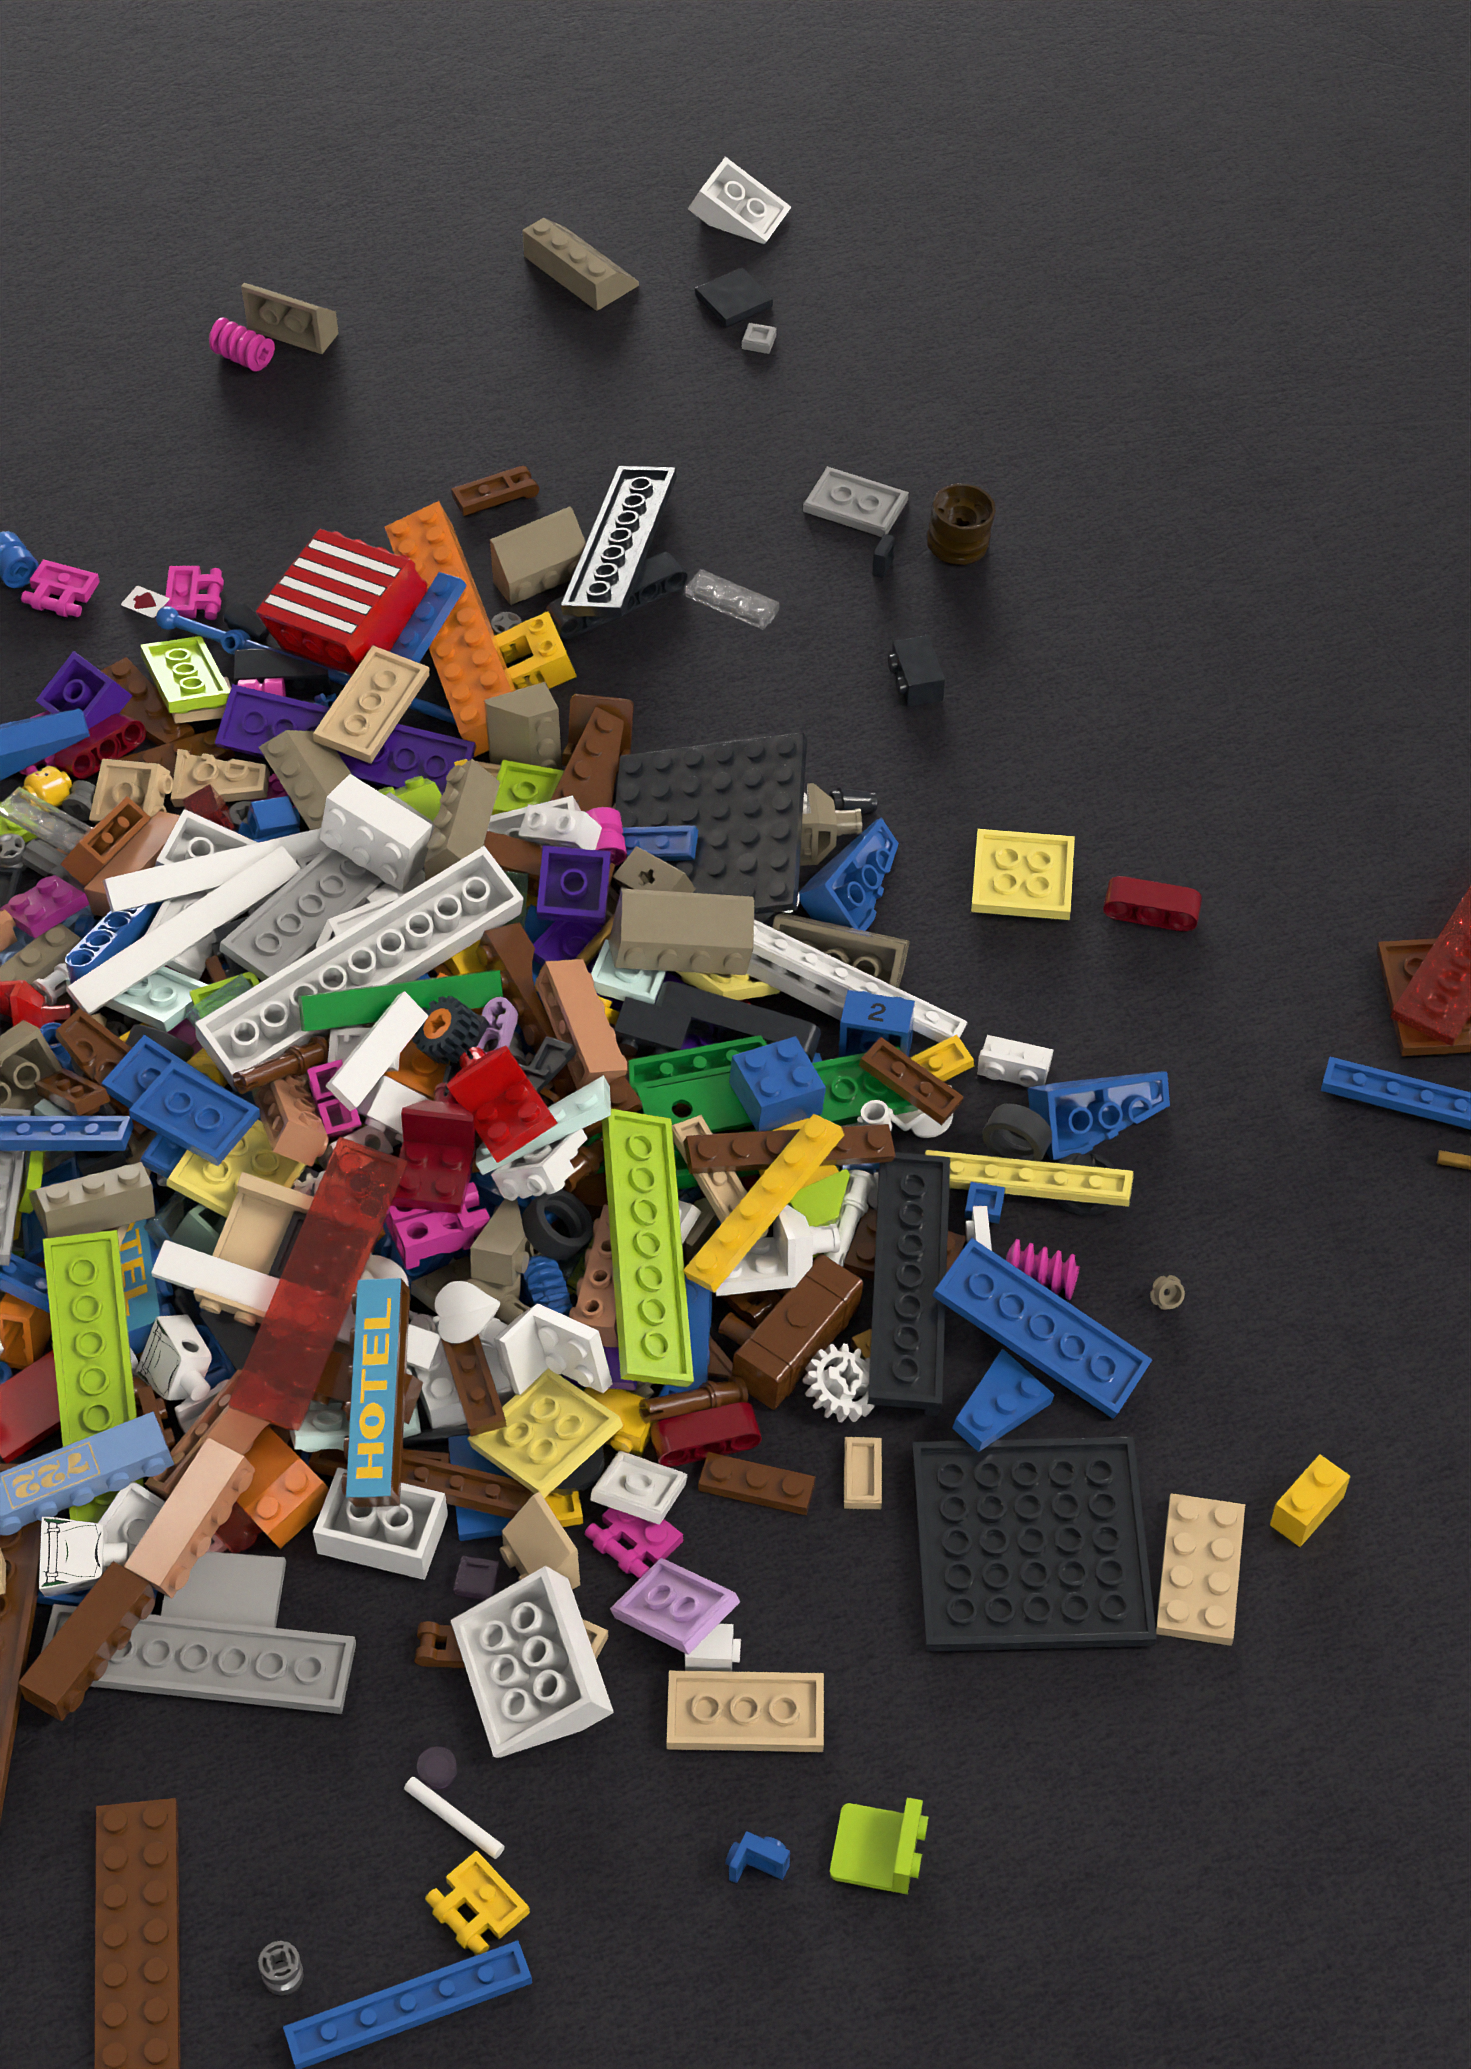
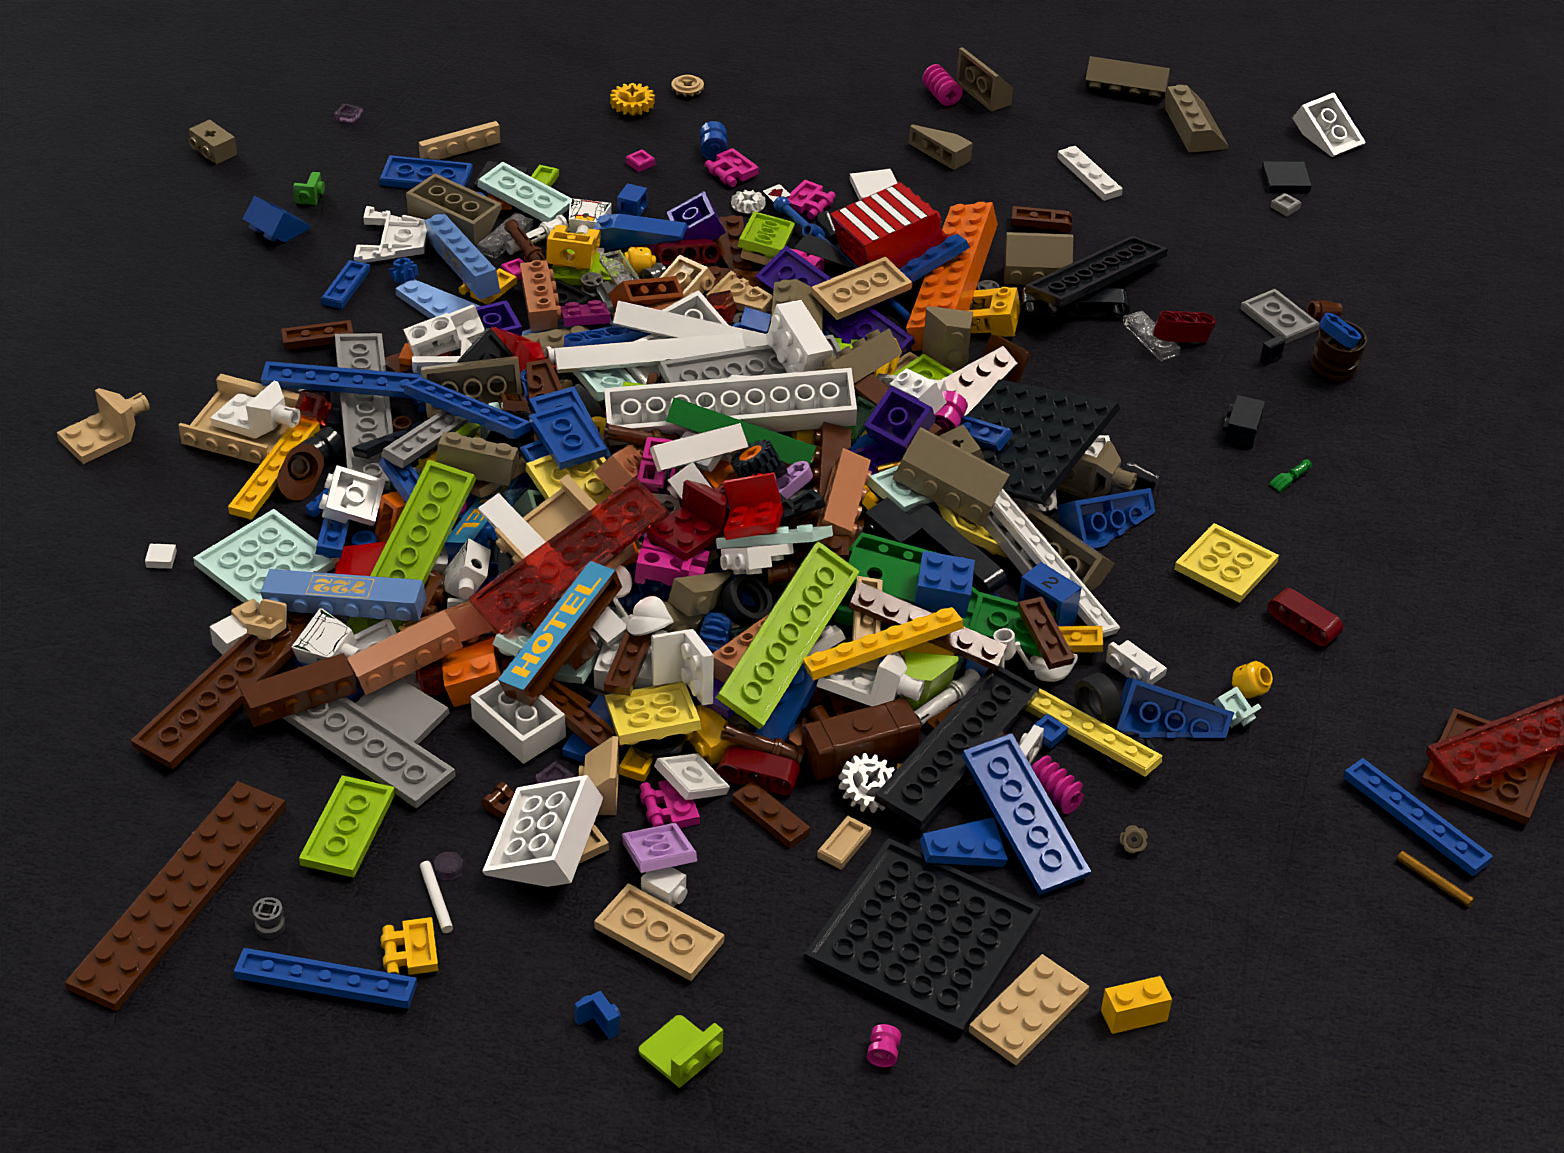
camera: 30 degrees right, 10 degrees down
none -> lime plate [299,776,395,878]
none -> white gear [731,190,765,214]
none -> white tile [850,169,897,200]
none -> dark pink wheel [867,1024,901,1068]
none -> dark tan slope [909,125,973,170]
none -> white plate [1057,146,1123,201]
none -> dark tan slope [1086,56,1170,98]
none -> dark red beam [1152,311,1216,343]
none -> light aqua bracket [1213,687,1261,728]
none -> yellow head [1232,661,1273,699]
none -> green piece [1269,460,1312,493]
none -> reddish brown cone [1307,299,1343,321]
none -> blue beam [1319,313,1361,348]

